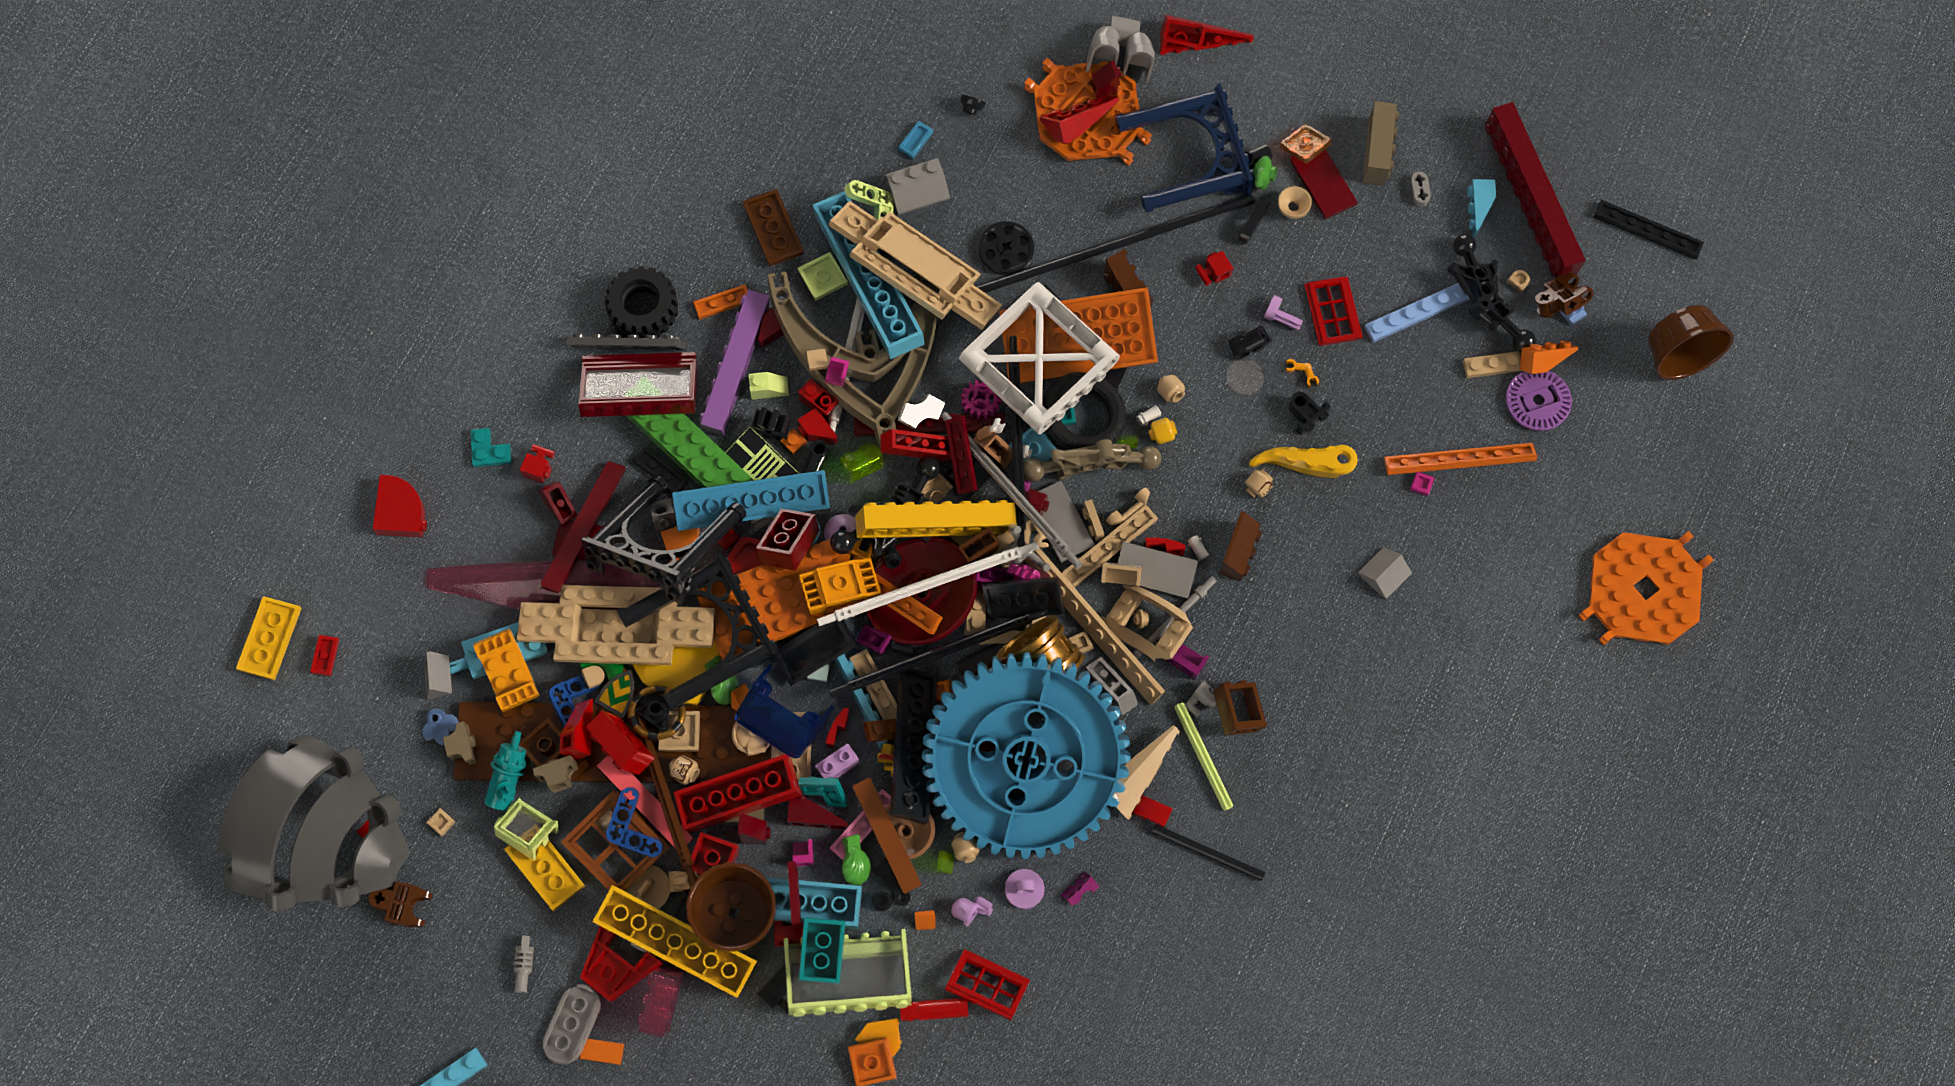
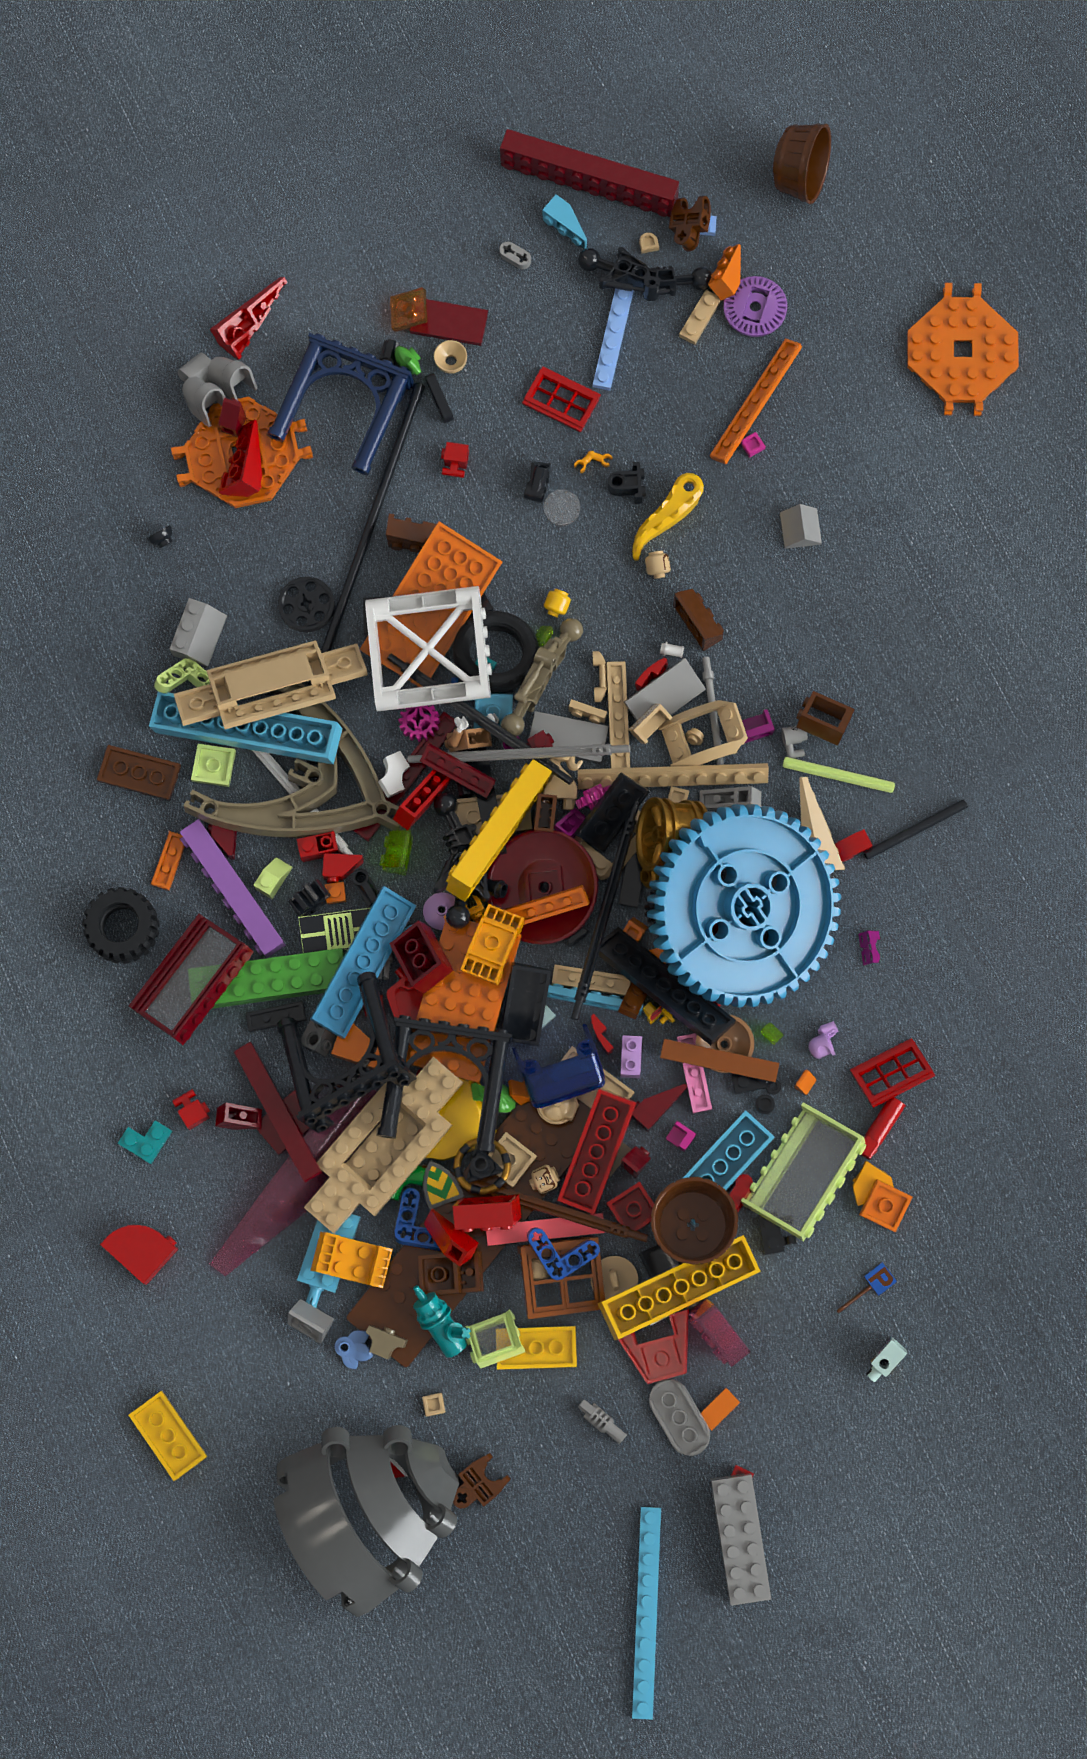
camera: 45 degrees left, 5 degrees up
red plate [310,635,340,677] -> none
dark tan brick [533,755,578,793] -> none
dark grey wing [566,334,686,350] -> none
tan tile [581,666,604,689] -> none
tan piece [669,871,699,892] -> none
dark red tile [787,861,802,929] -> none
teal plate [798,776,848,807] -> none
teal brick [799,917,845,984] -> none
tan tile [806,349,828,371] -> none
white axle [817,542,1039,626] -> none
dark pink panel [825,357,849,387] -> none
bright green animal [842,834,871,886] -> none
magenta slope [855,624,892,656] -> none
dark azure tile [898,120,933,160] -> none
tan head [951,832,980,863] -> none
light grey piece [1003,524,1051,571] -> none
lavender tile [1005,869,1045,910] -> none
white pin [1136,405,1161,426] -> none
tan head [1157,375,1185,403] -> none
lavender piece [1263,295,1303,331] -> none
dark tan brick [1362,101,1399,186] -> none
black tile [1594,200,1704,260] -> none

